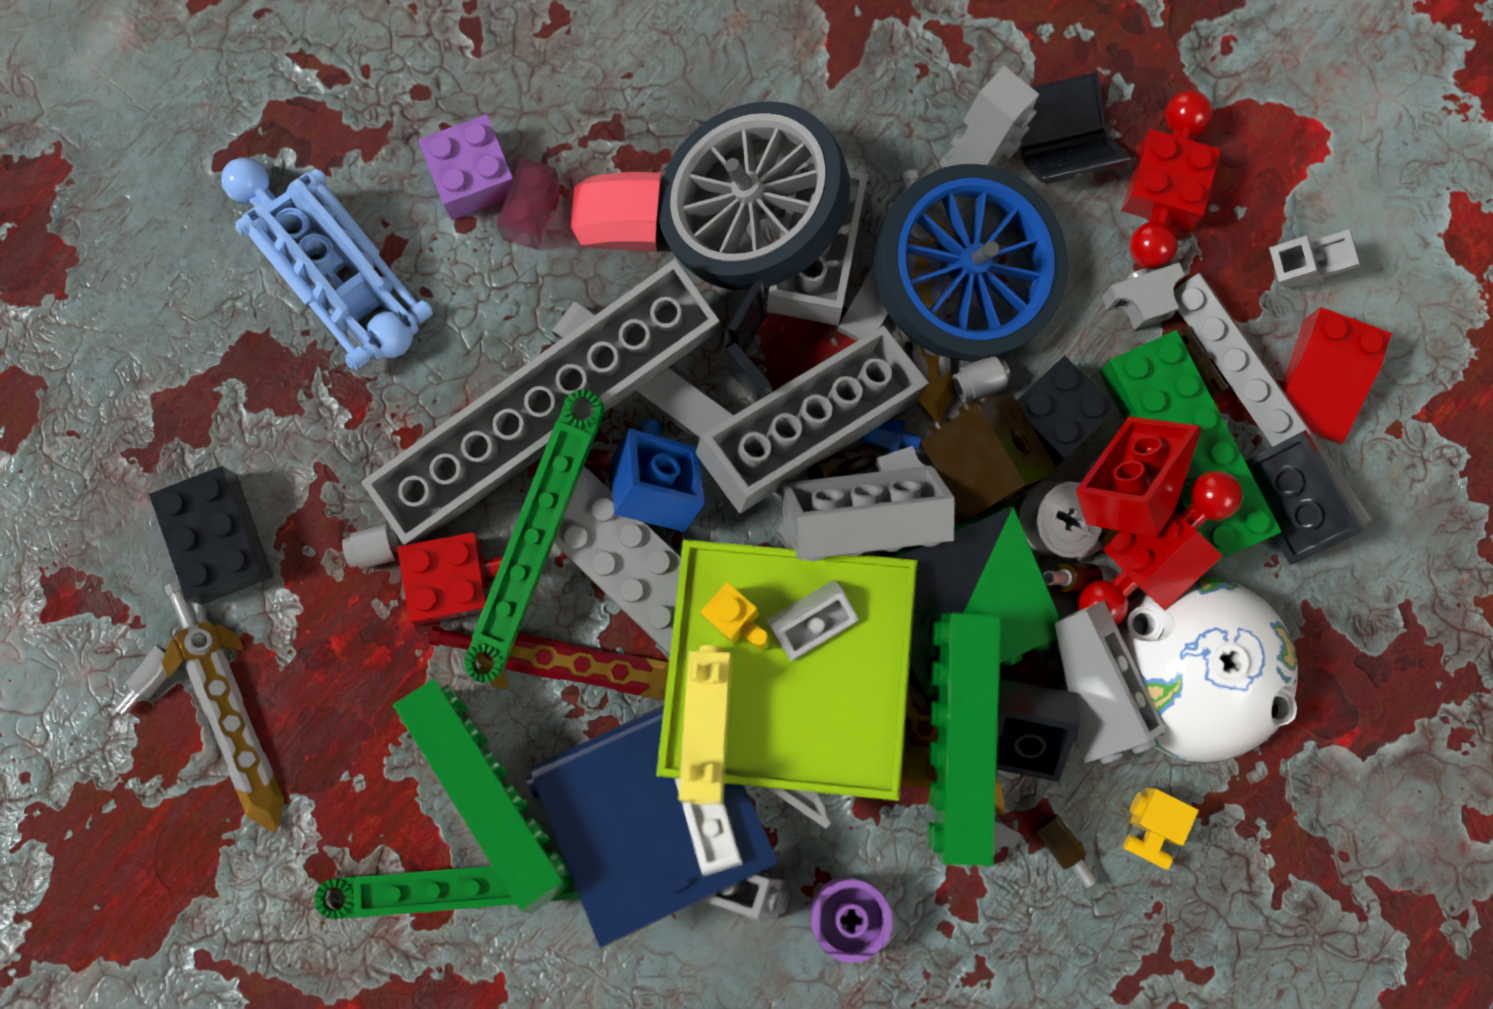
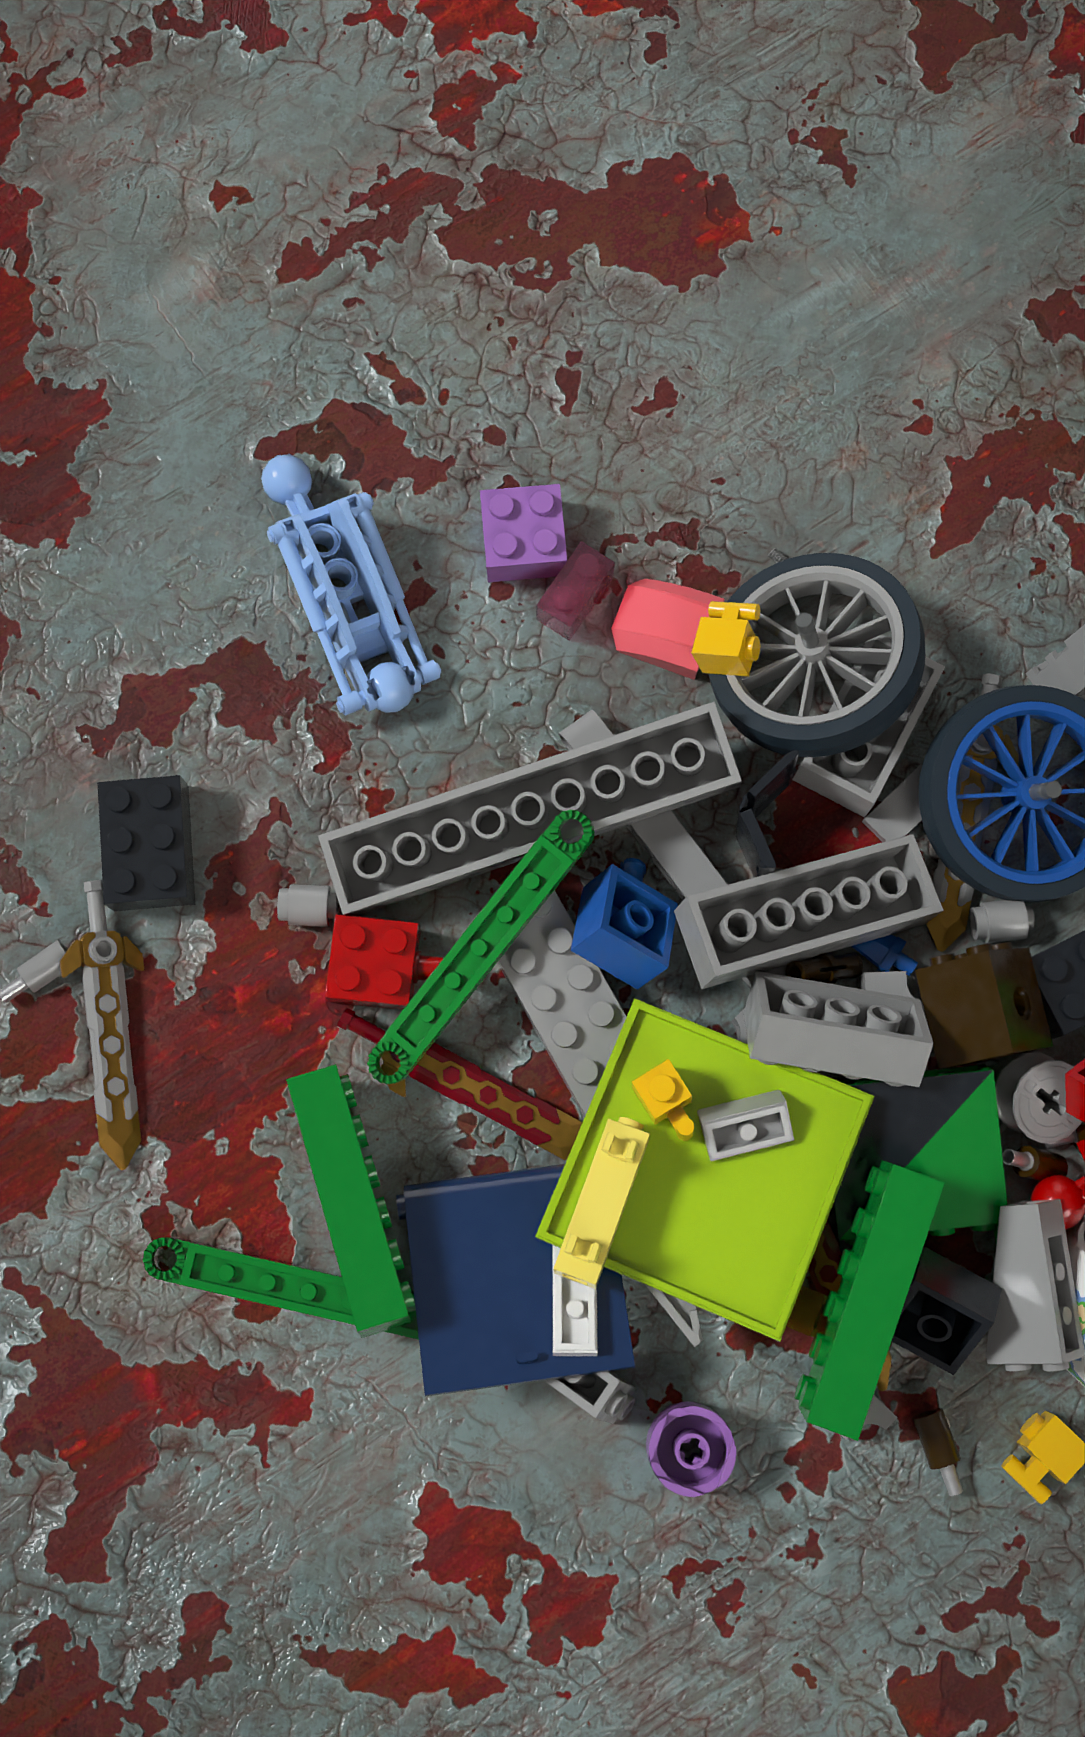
camera: 20 degrees right, 0 degrees up
none -> yellow brick [691,601,760,676]

